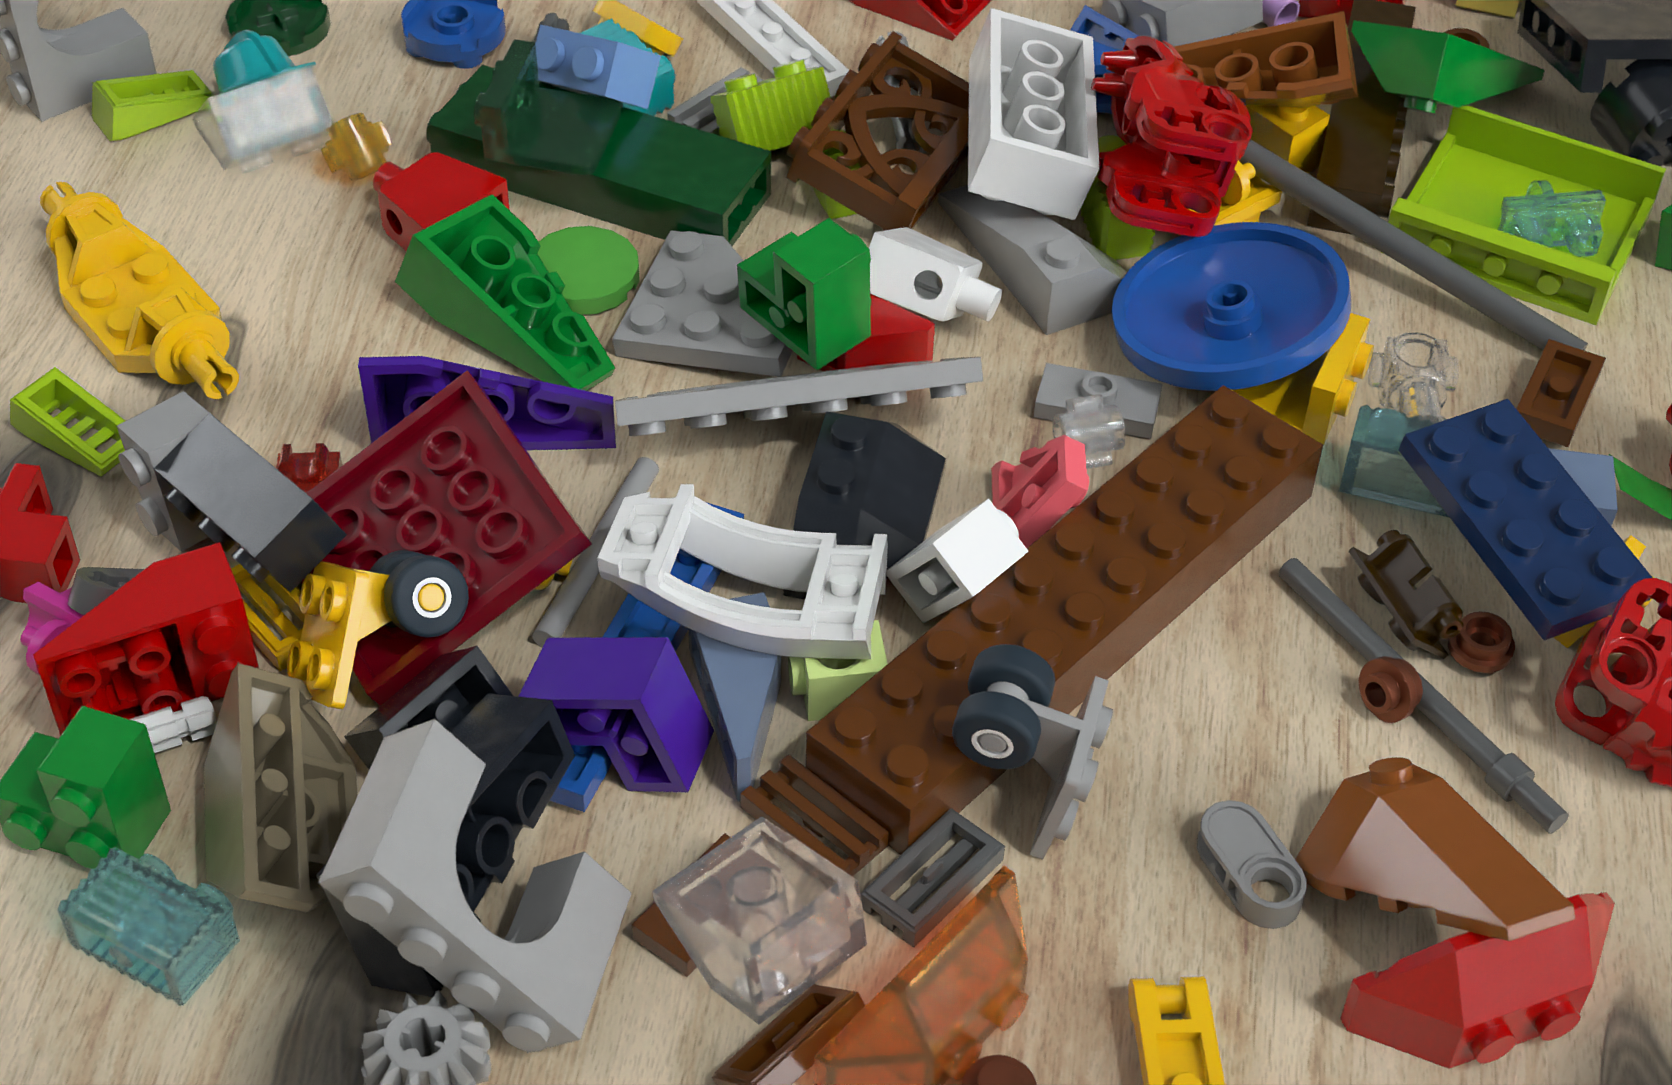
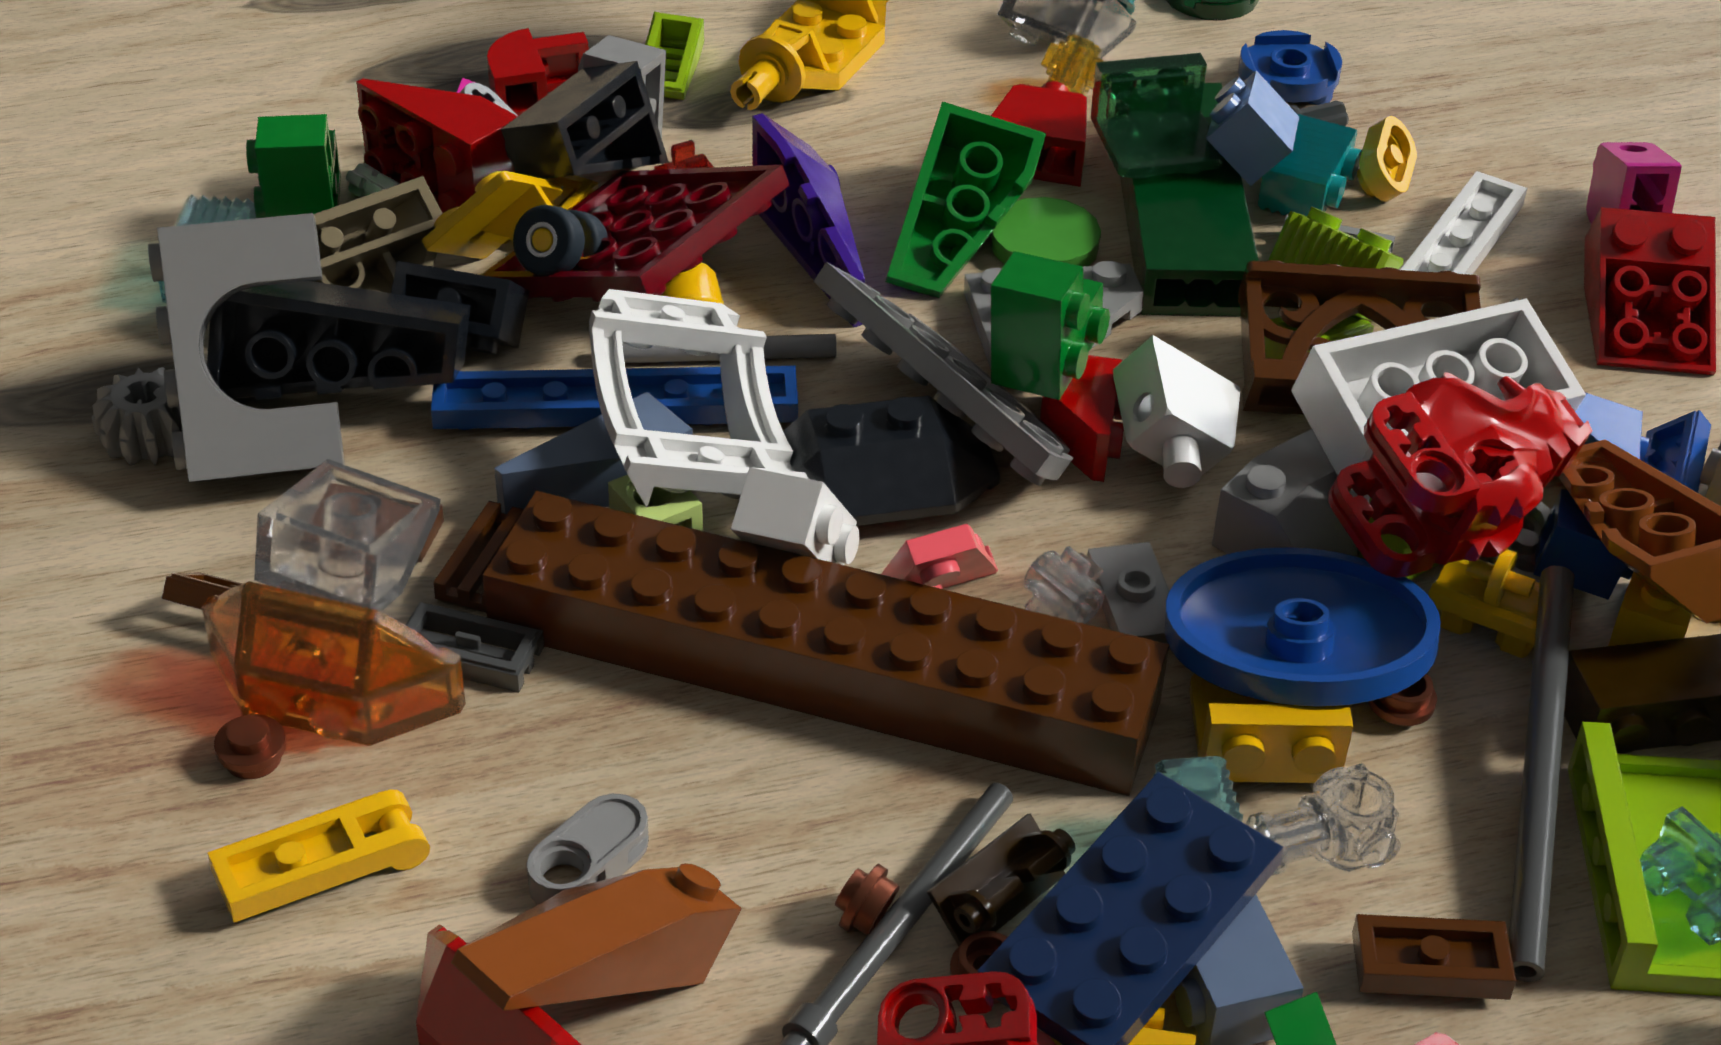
camera: 65 degrees right, 5 degrees down
dark purple brick [518,637,714,793] -> none
plate [952,644,1113,859] -> none

